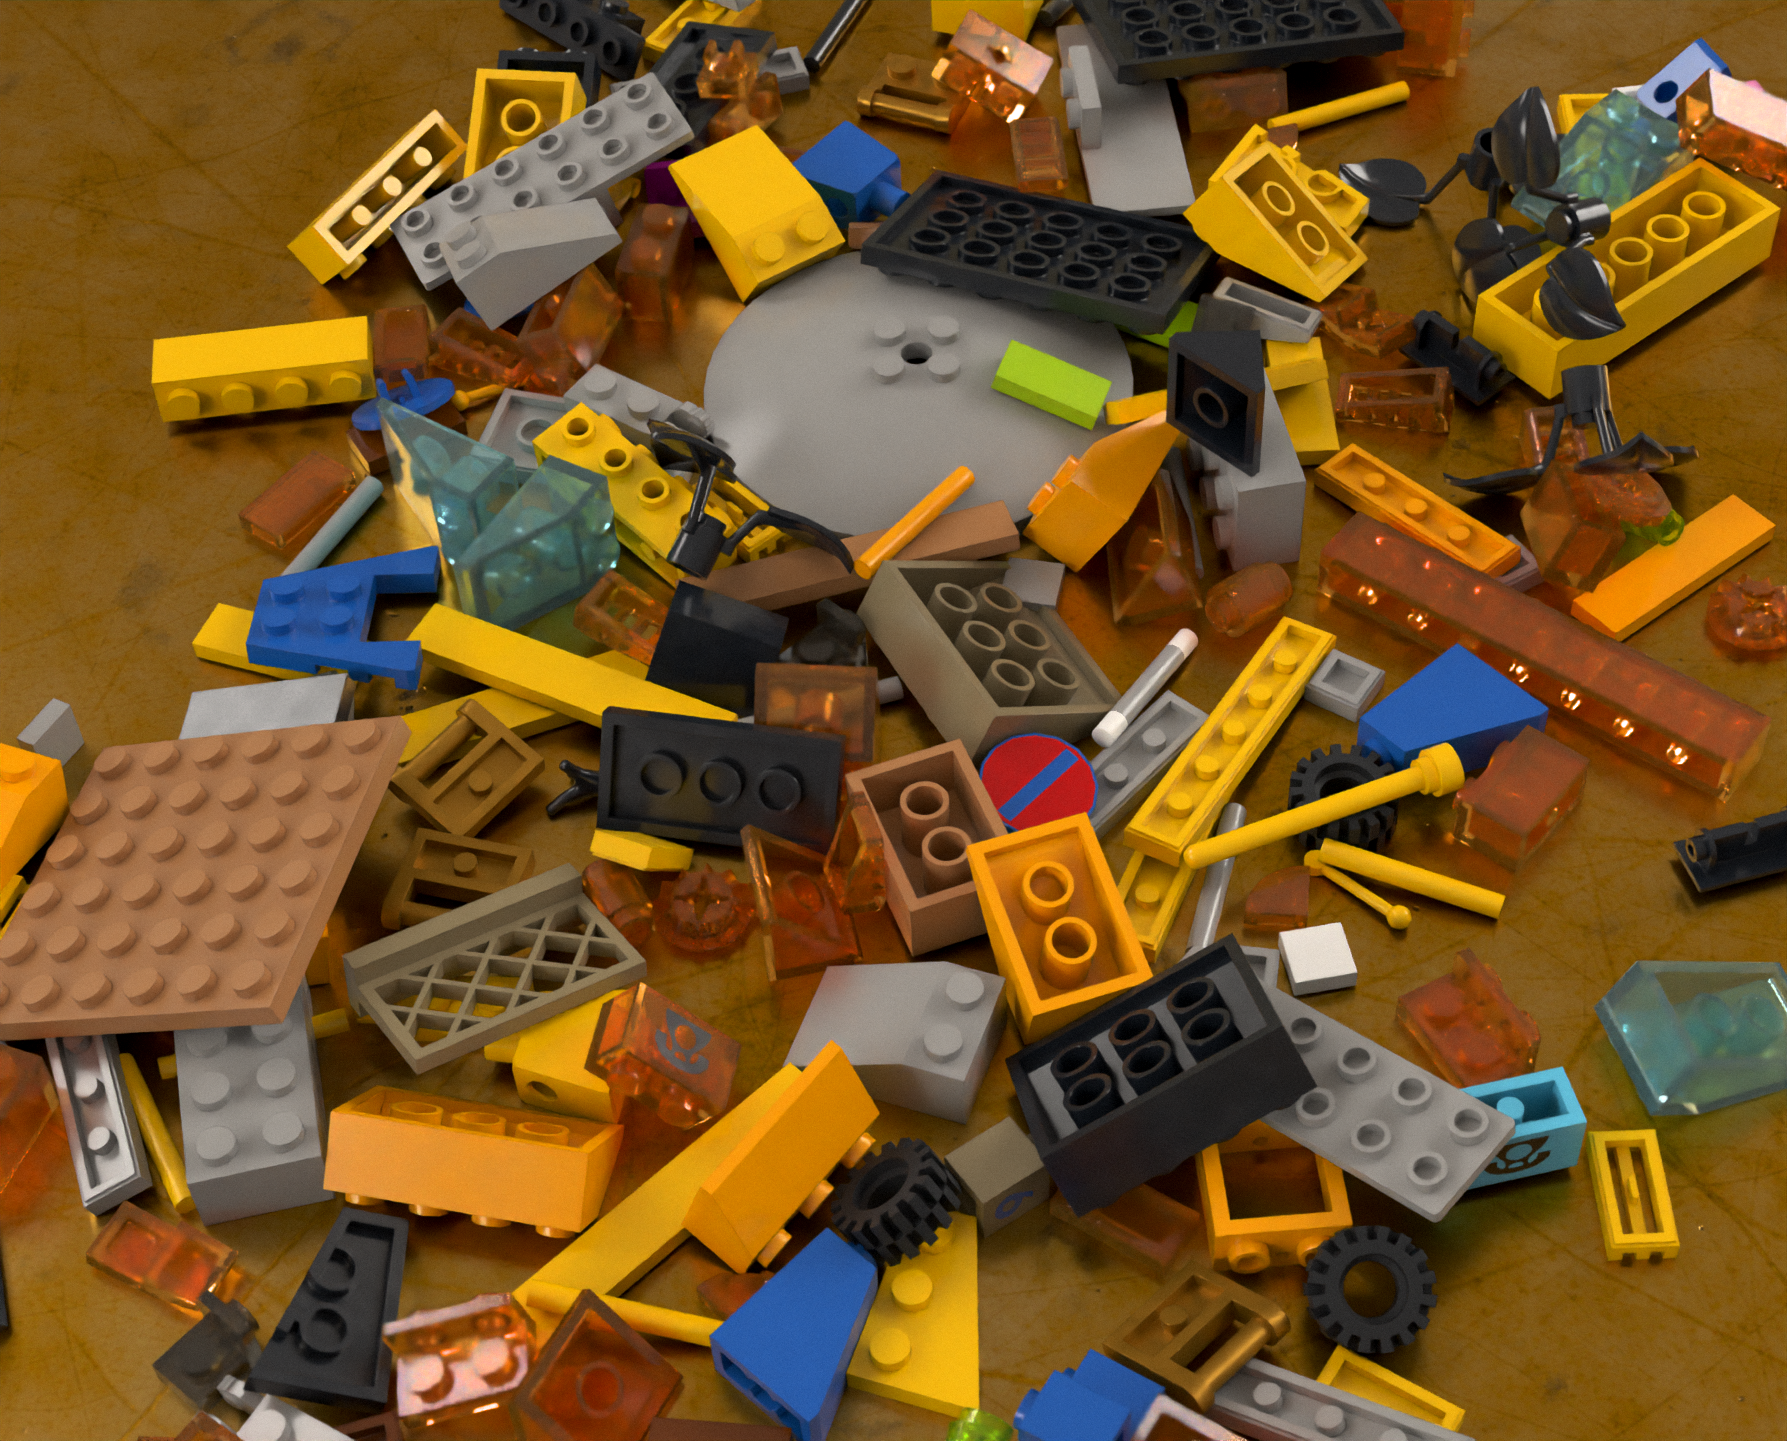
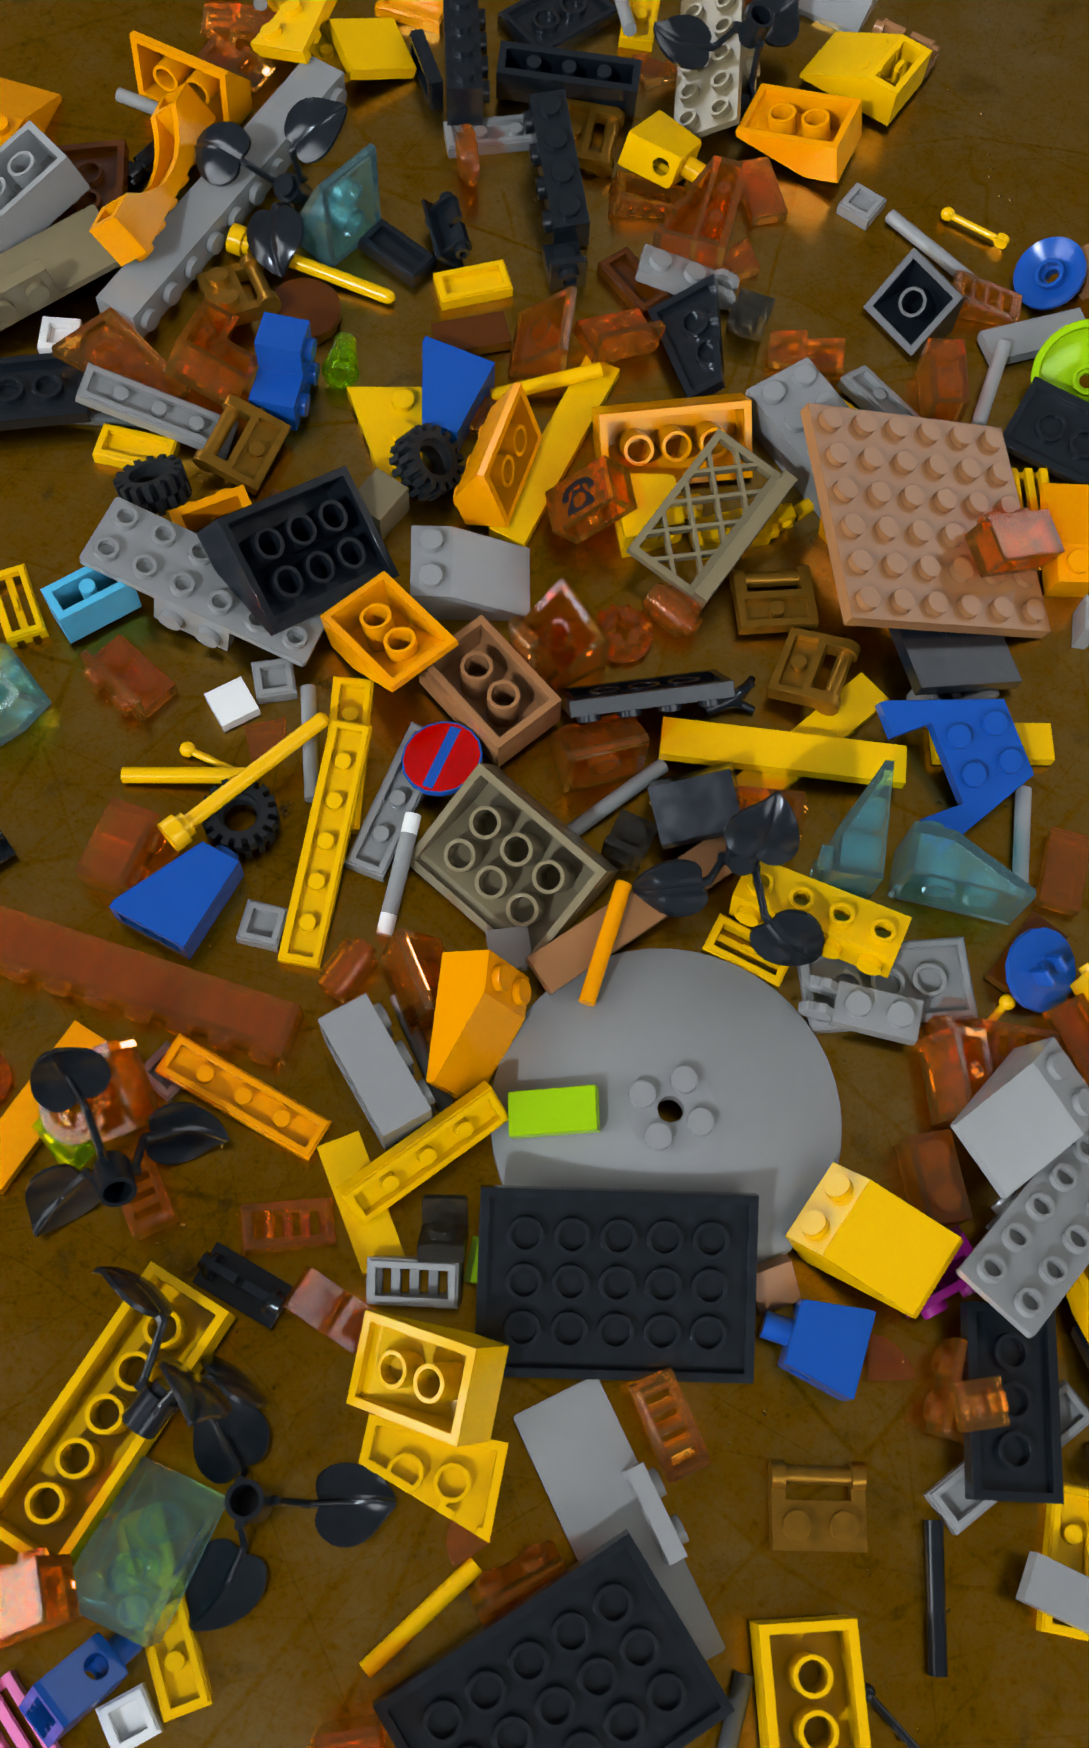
camera: 150 degrees right, 20 degrees up
yellow tile [590,830,694,872] -> none
clear orange brick [931,9,1054,126] -> none
black slope [1166,330,1266,478] -> none
none -> clear orange brick [964,507,1065,578]

